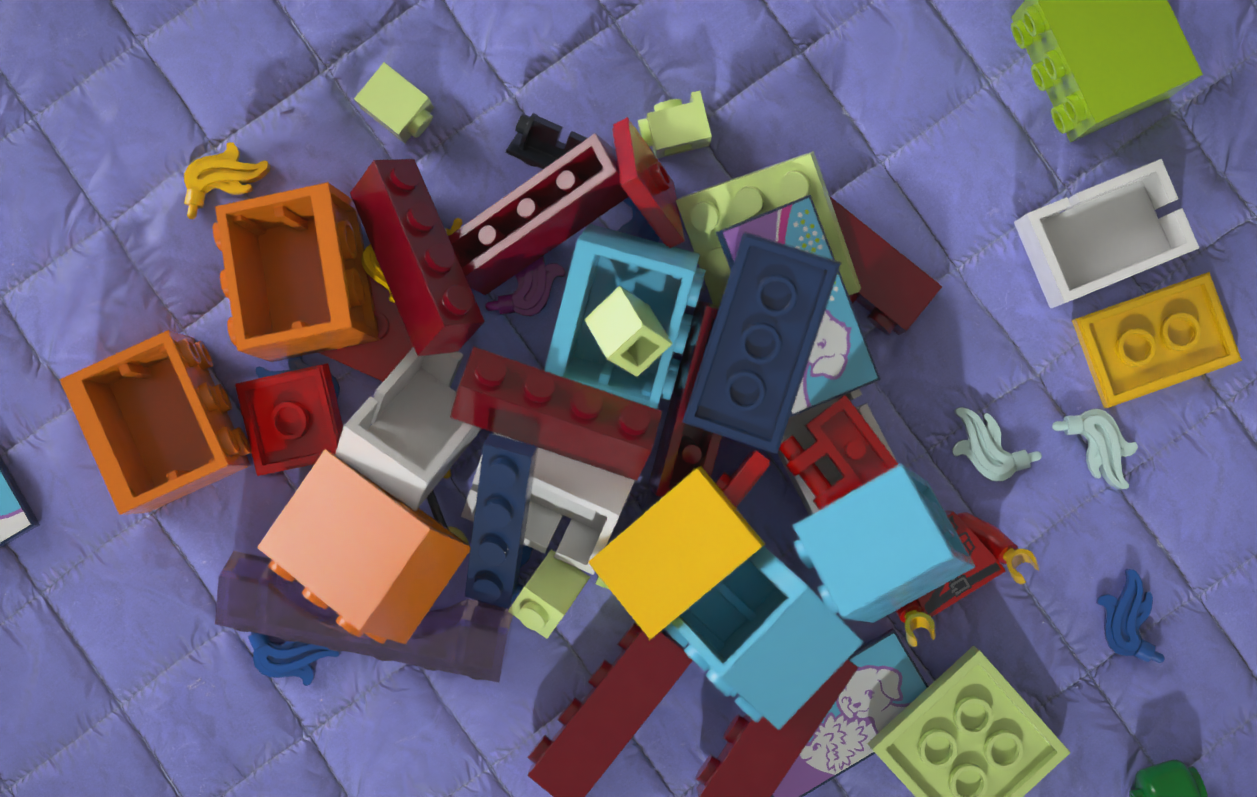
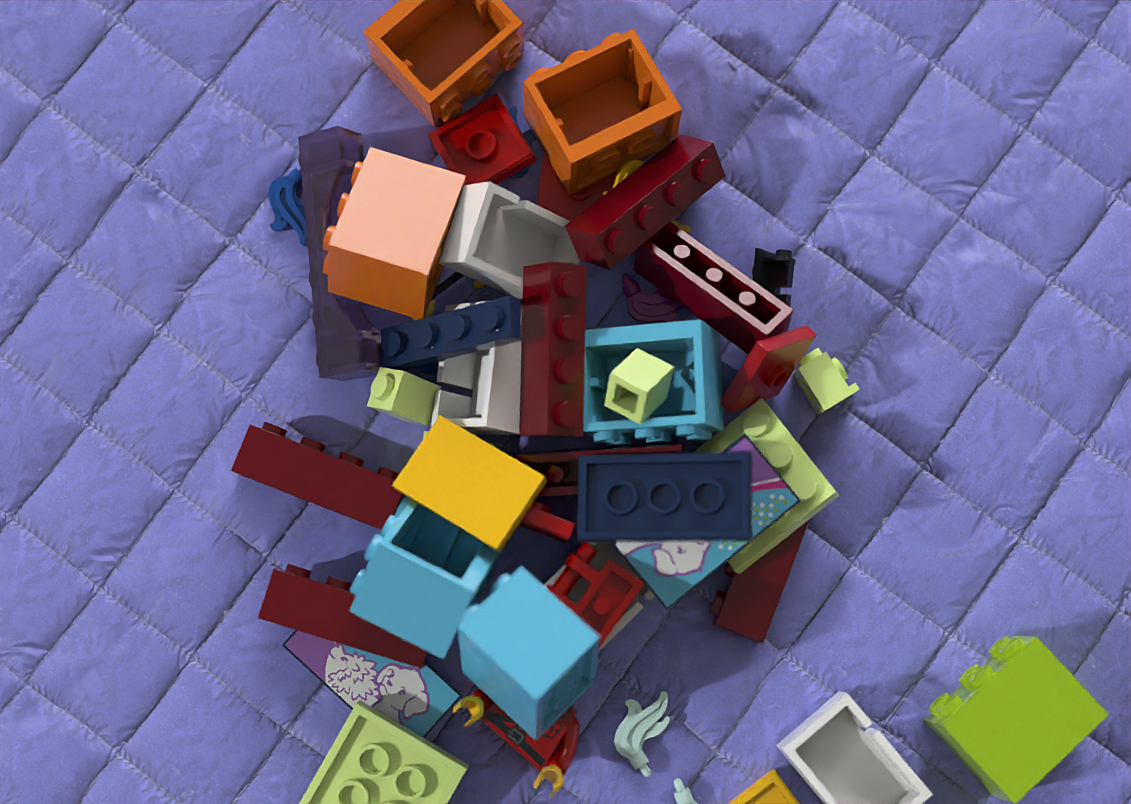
camera: 65 degrees right, 5 degrees down
yellow piece [184,142,271,219] -> none
yellowish green brick [354,62,434,144] -> none

